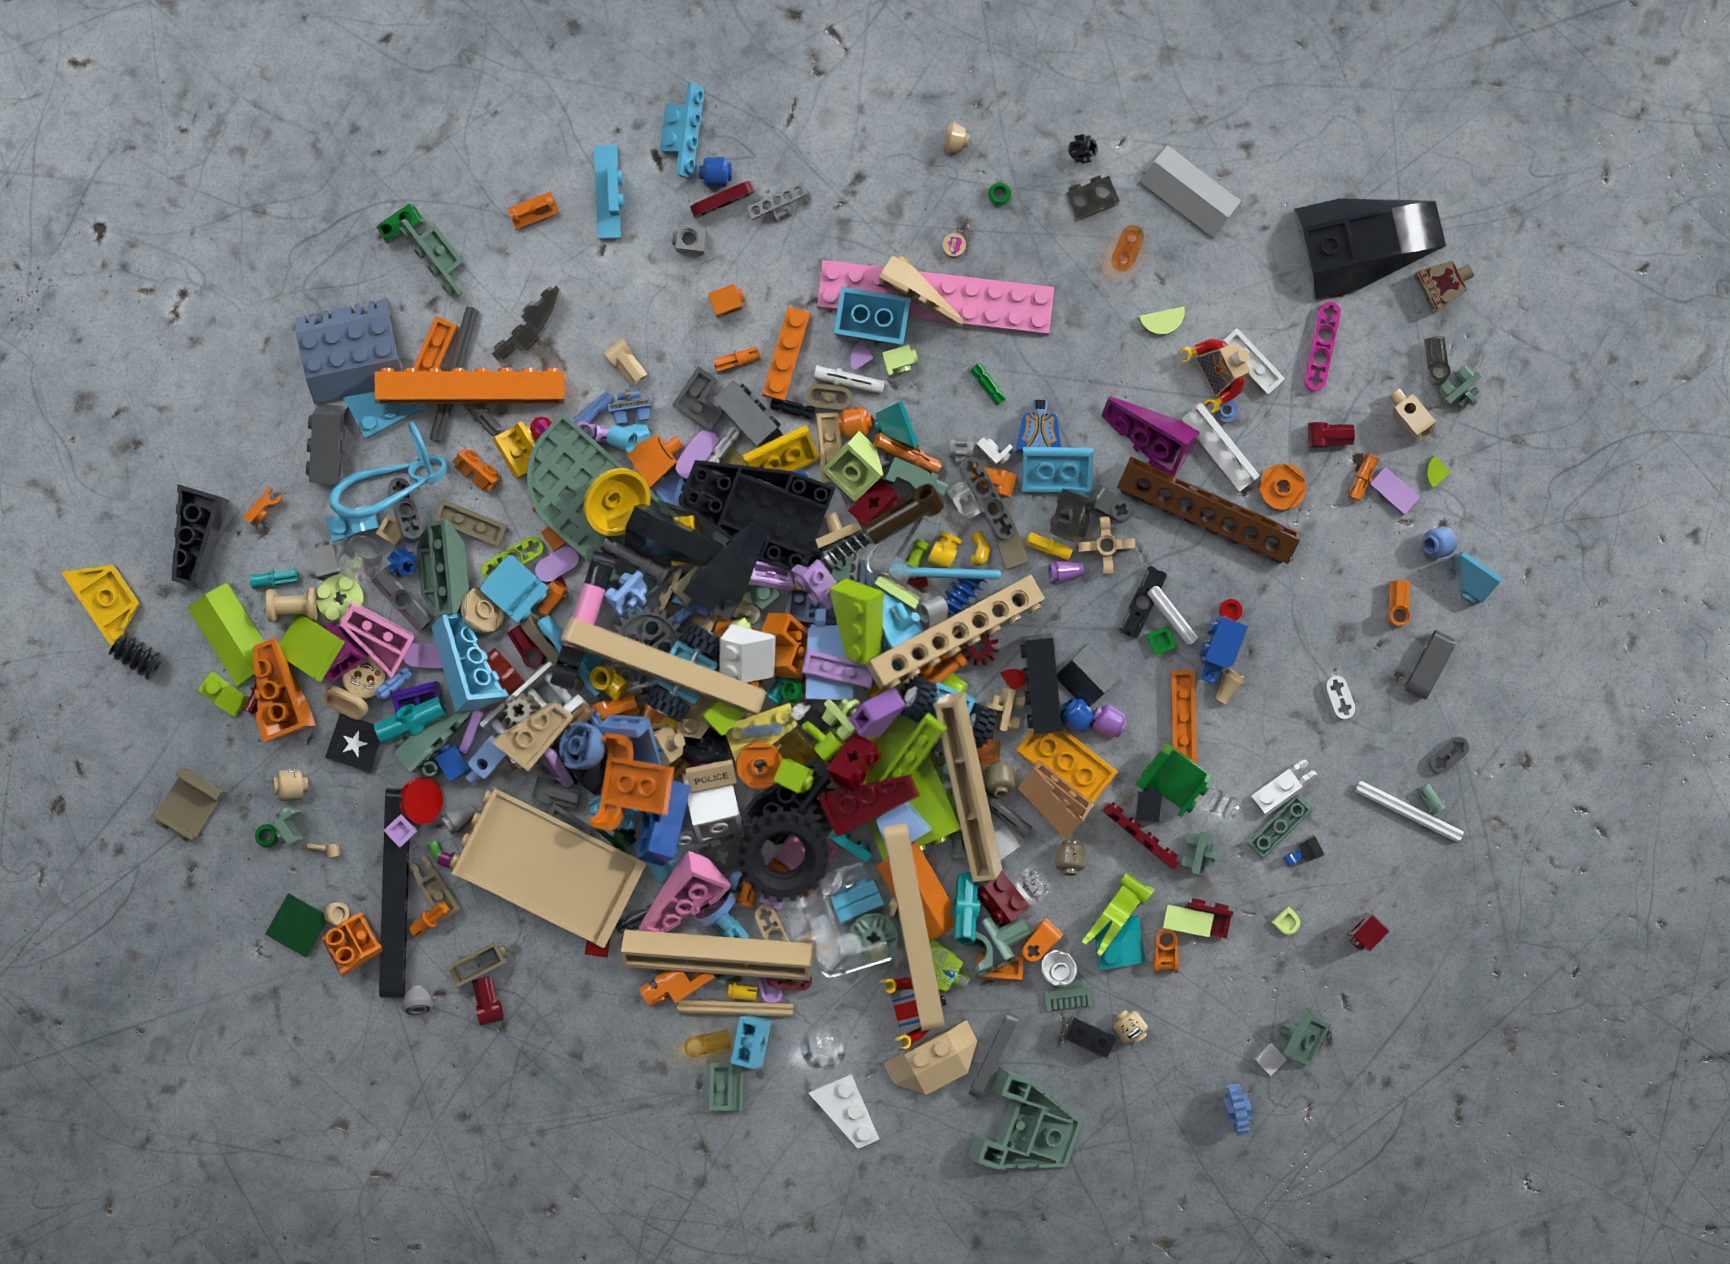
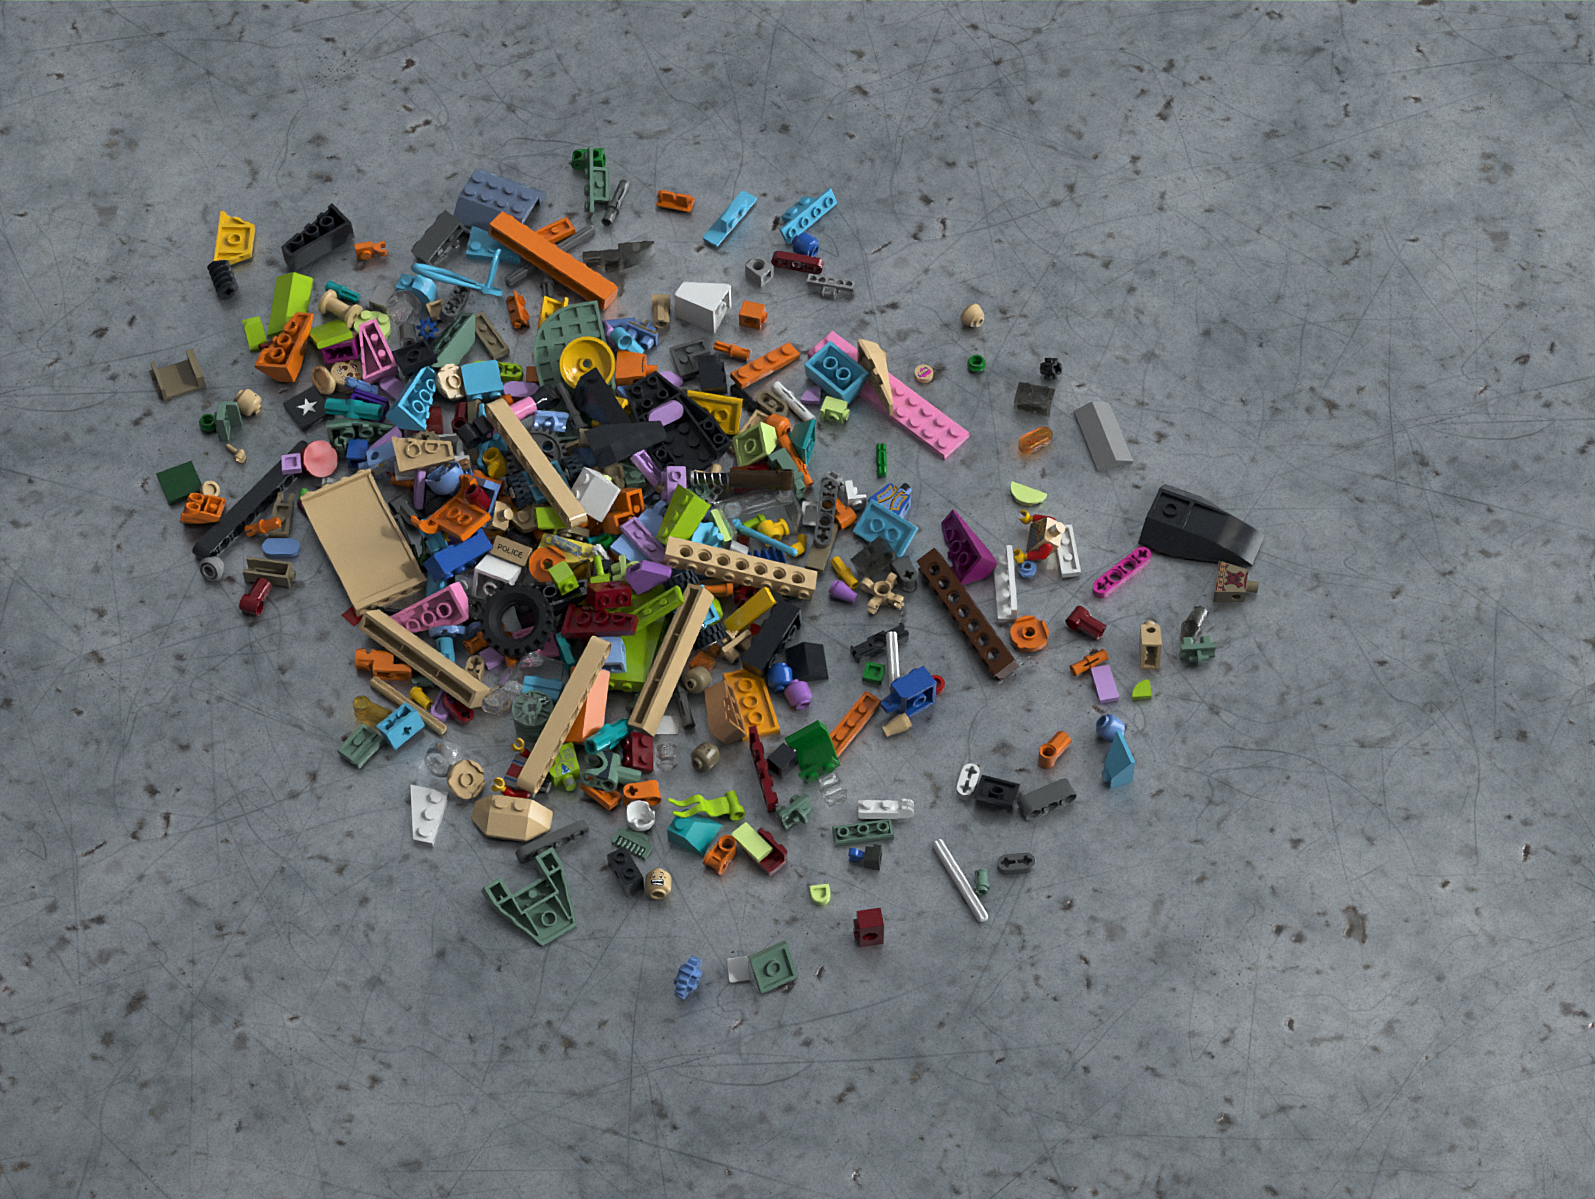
camera: 40 degrees right, 30 degrees down
none -> medium blue tile [262,538,301,558]
none -> black tile [392,339,438,375]
none -> tan tile [447,760,485,799]
none -> dark red brick [464,484,491,510]
none -> dark grey pin [601,179,630,226]
none -> lavender tile [647,400,684,426]
none -> white slope [673,282,731,333]
none -> yellow tile [723,587,776,637]
none -> black slope [973,775,1020,808]

